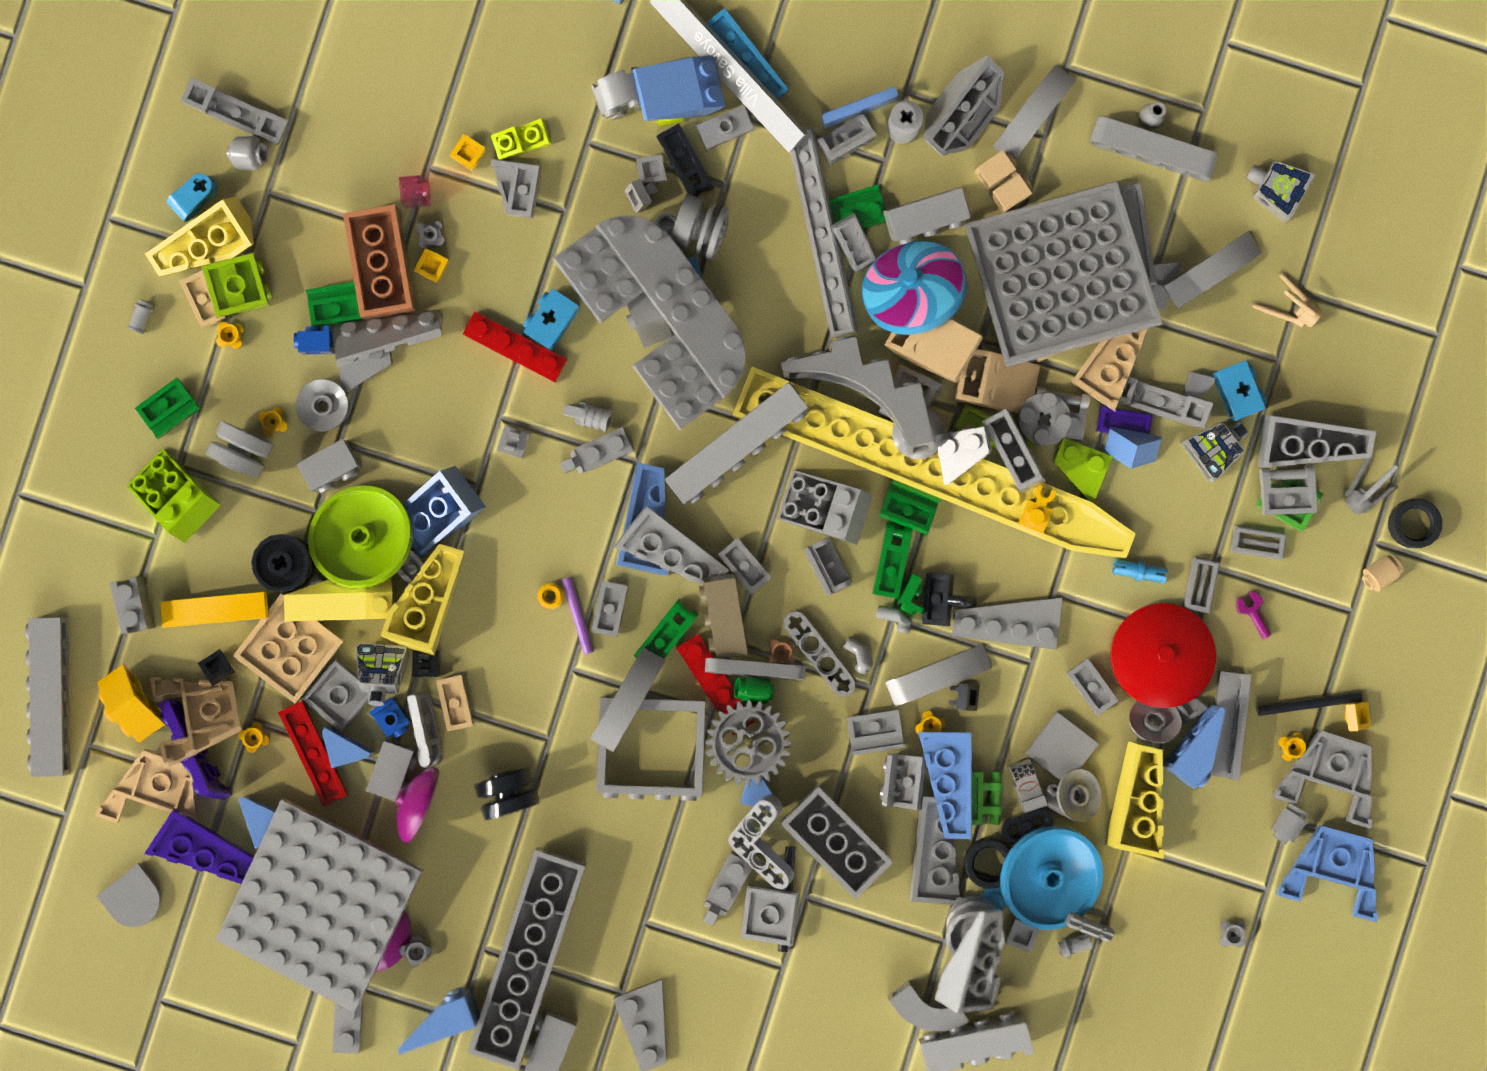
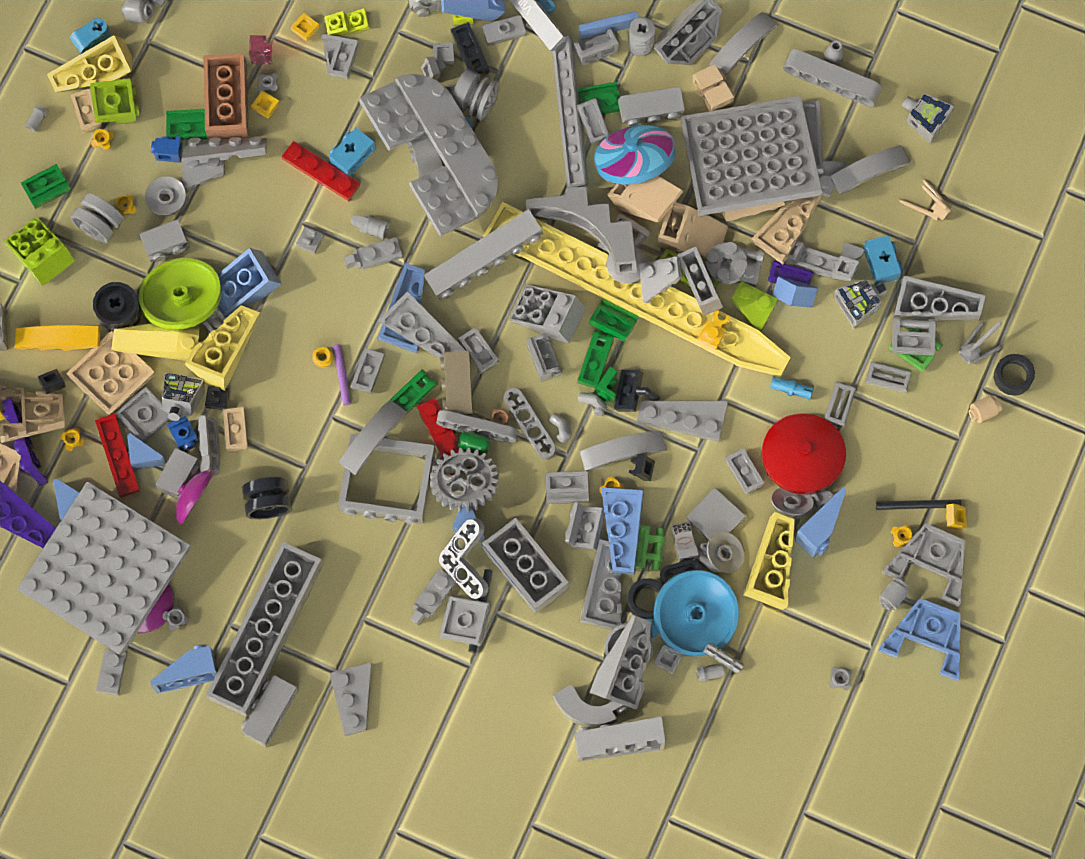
camera: 10 degrees right, 15 degrees down
light grey fence [1209,671,1251,780] -> none
magenta bar [1236,591,1272,639] -> none

